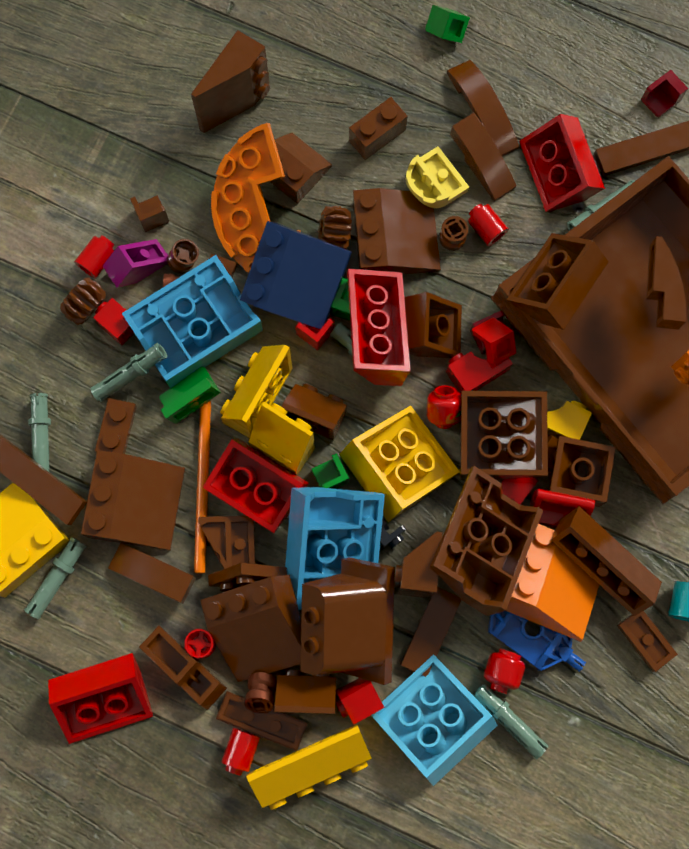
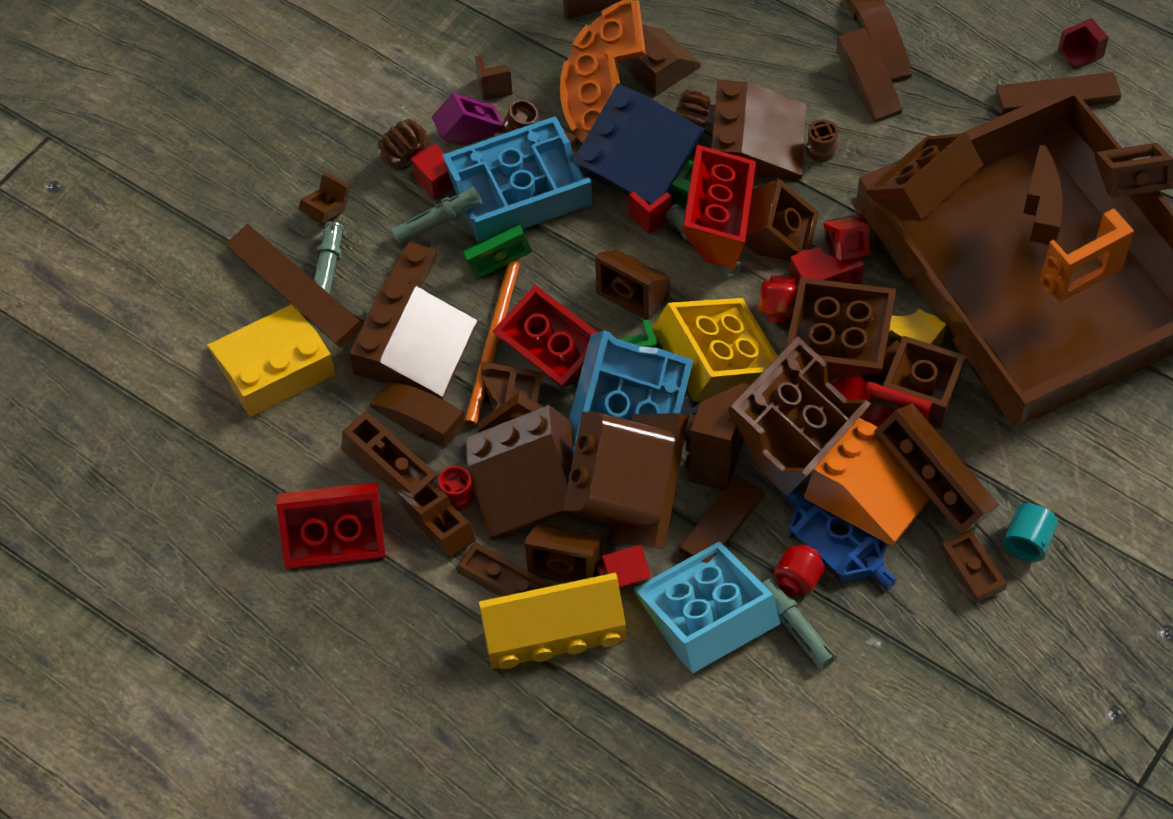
camera: 15 degrees right, 20 degrees down
sand green pin [24,537,87,620] -> none
red brick [74,235,115,279] -> none
yellow slope [220,345,293,438] -> none
red brick [221,728,260,776] -> none
copper wheel [244,672,277,713] -> none
yellow slope [249,402,315,475] -> none
reddish brown brick [349,97,408,160] -> none
light yellow slope [405,146,469,208] -> none
red brick [468,204,509,247] -> none
red slope [519,114,605,212] -> none
none -> reddish brown bracket [299,173,350,223]
none -> reddish brown slope [341,411,437,498]

